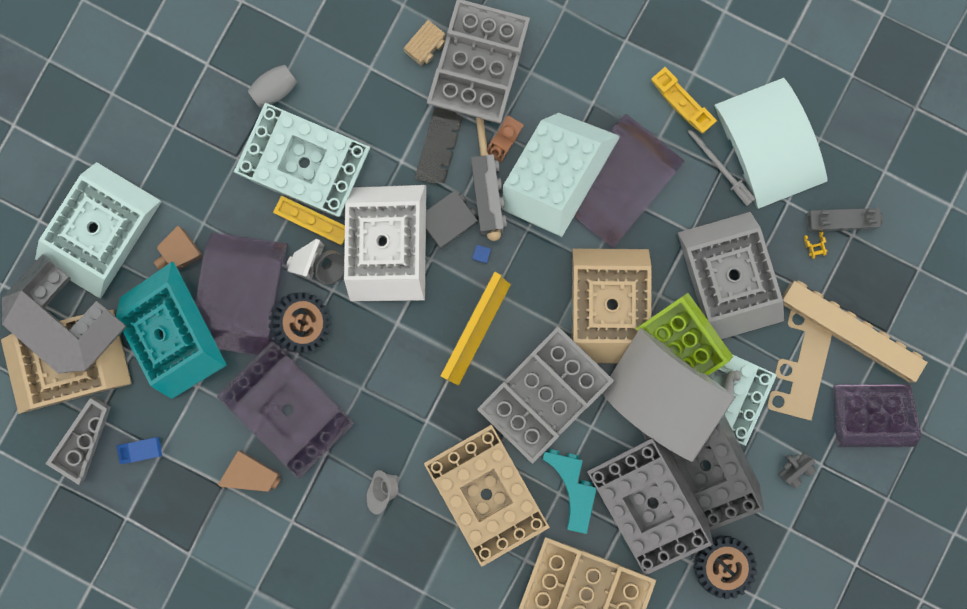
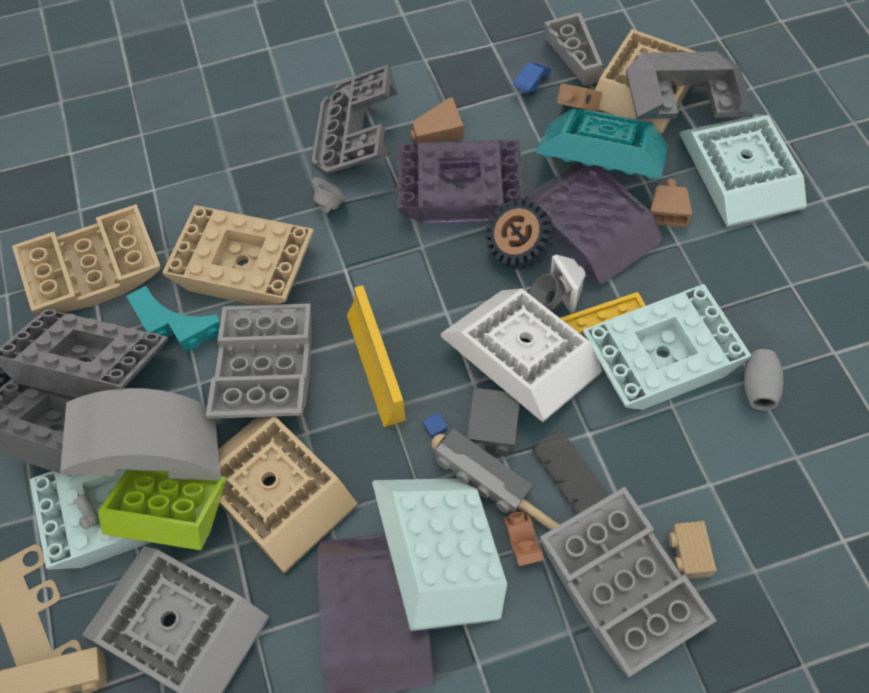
camera: 140 degrees right, 25 degrees down
none -> flat silver slope [311,64,398,174]
none -> medium nougat torso [557,83,602,112]

